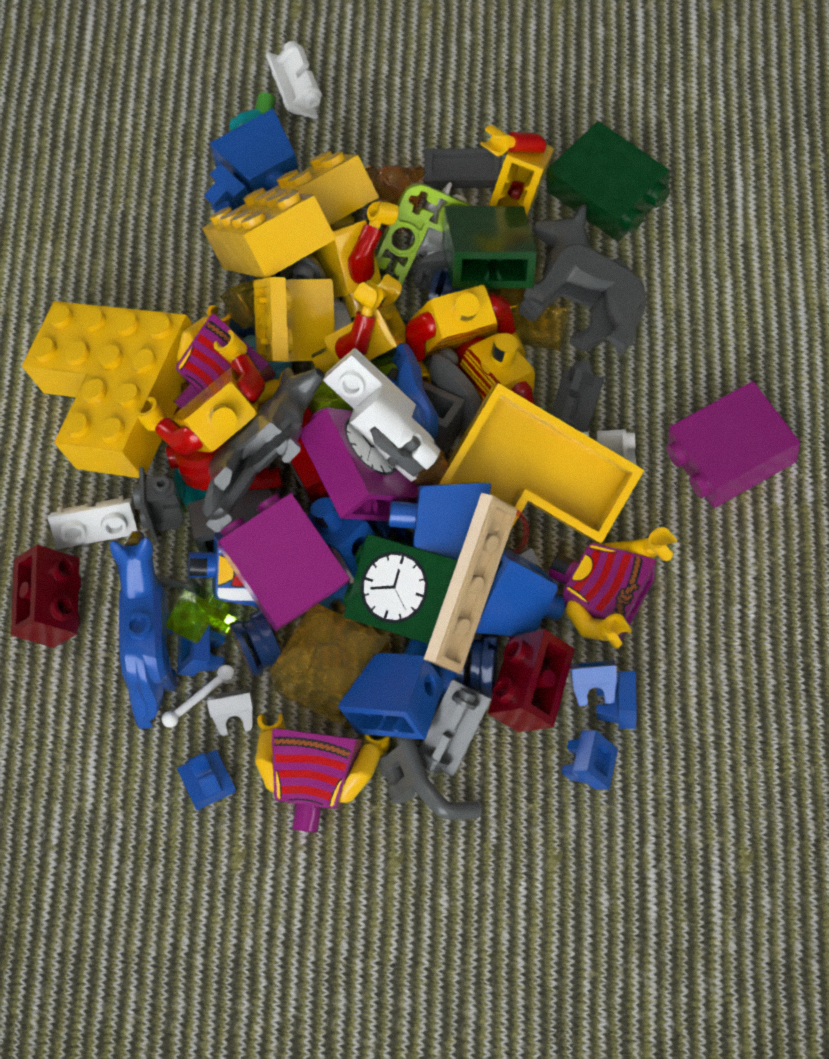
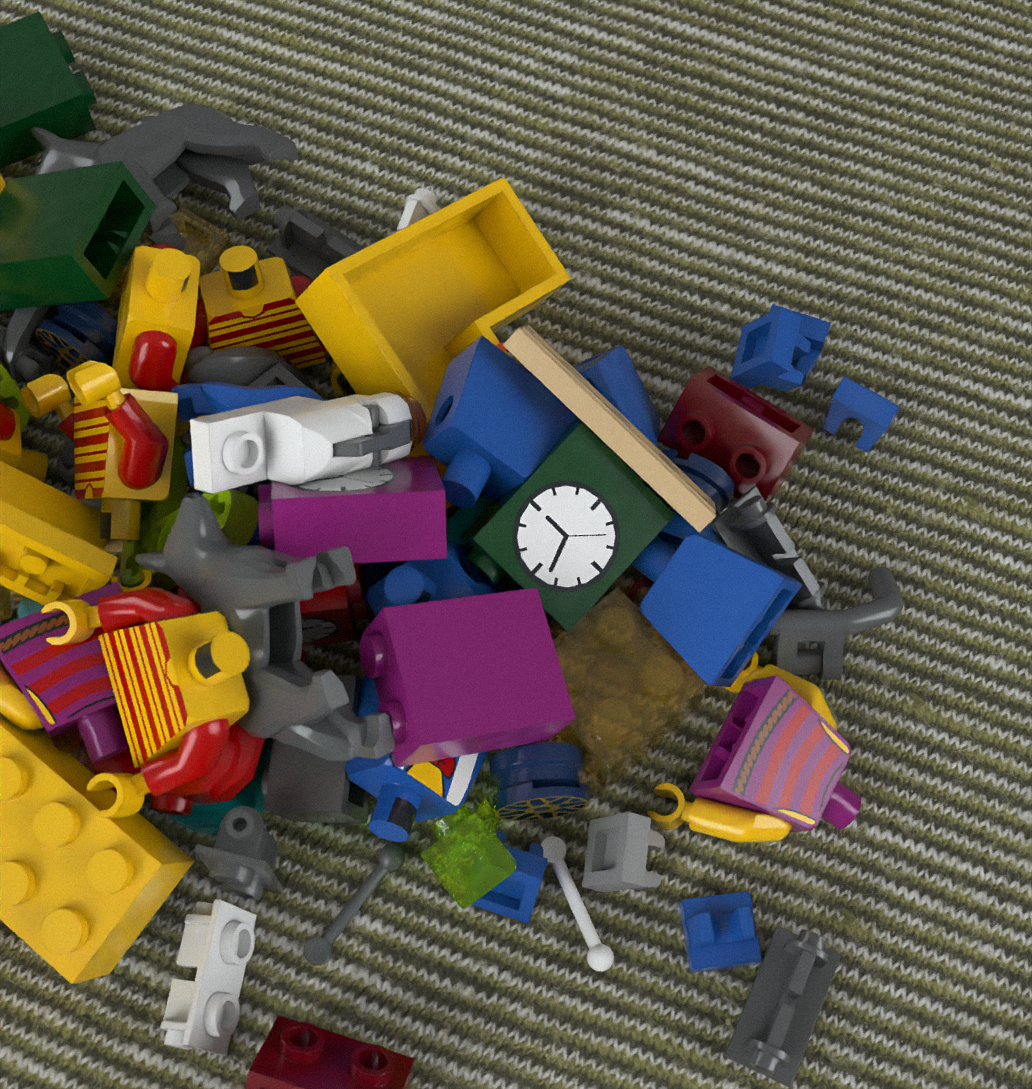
camera: 80 degrees left, 5 degrees up
blue animal [110,531,177,729] -> none
torso [548,527,678,648] -> none
magenta brick [666,381,800,509] -> none
none -> dark grey hinge [724,925,842,1088]

